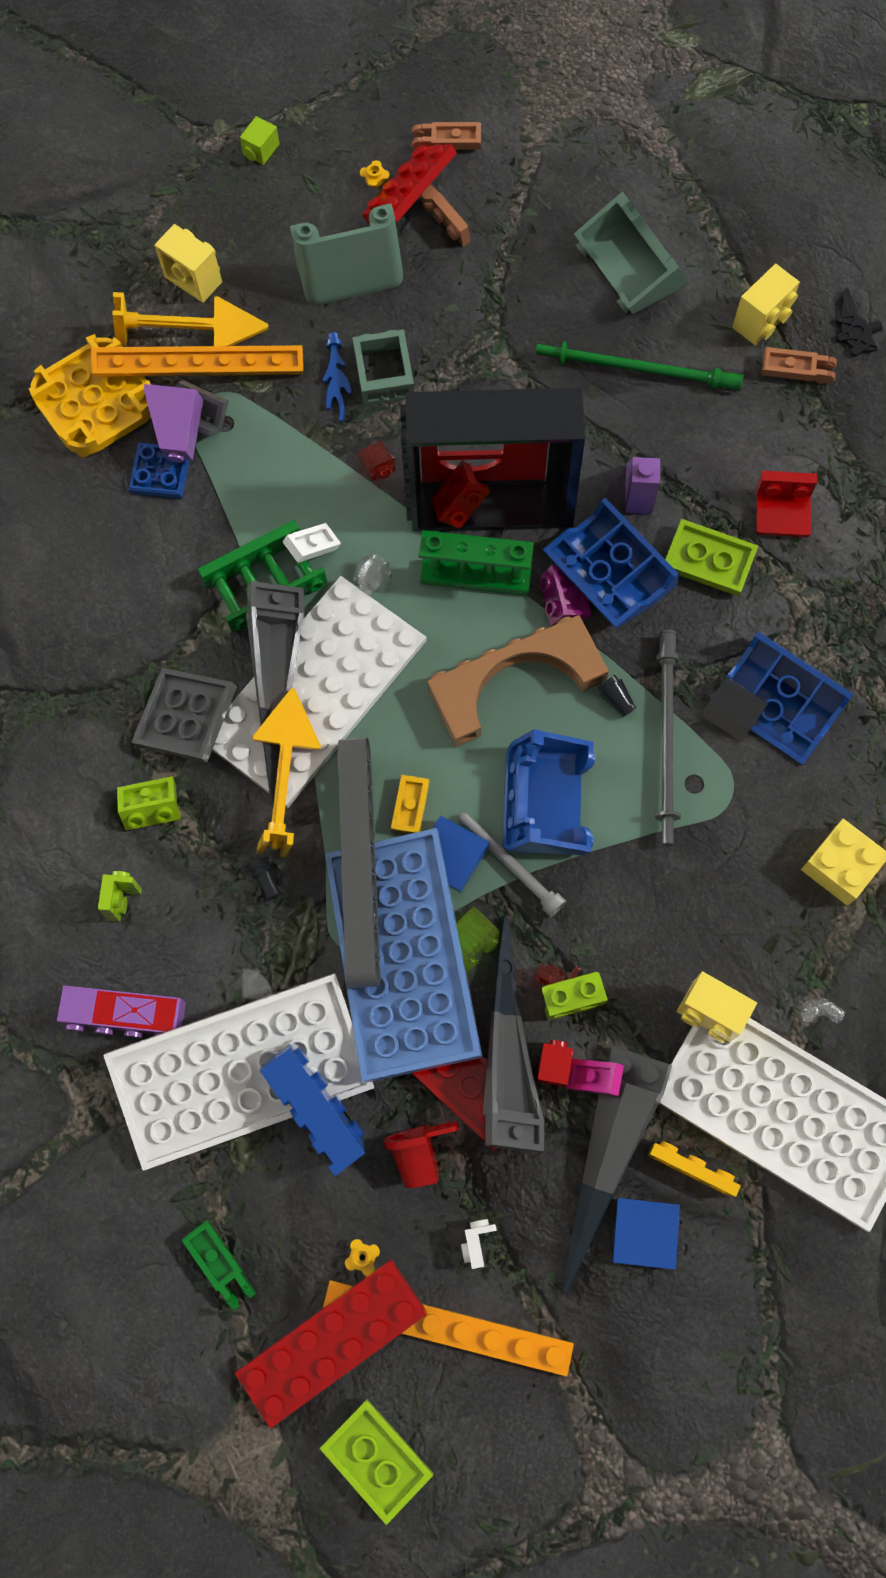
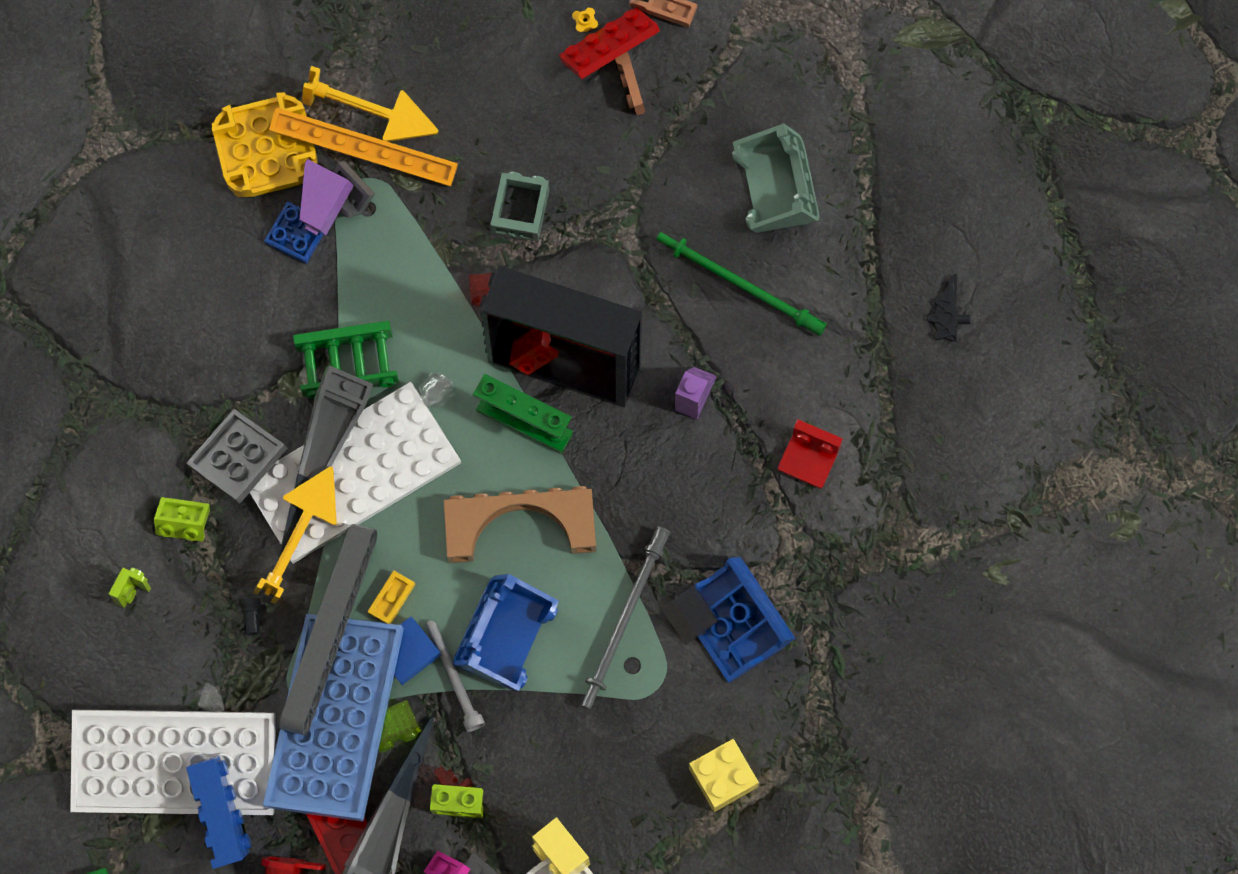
camera: 20 degrees right, 0 degrees up
medium lavender brick [57,985,186,1038] -> none
light yellow brick [154,224,222,303] -> none
white plate [283,523,341,563] -> none
sand green windscreen [290,203,403,305] -> none
blue piece [323,332,352,423] -> none
red brick [536,1040,574,1088] -> none
magenta bracket [539,565,592,626] -> none
blue piece [543,498,679,629] -> none
black cone [597,675,637,718] -> none
lime plate [665,519,758,596] -> none
light yellow brick [732,264,800,346] -> none
nougat hinge [761,347,837,384] -> none

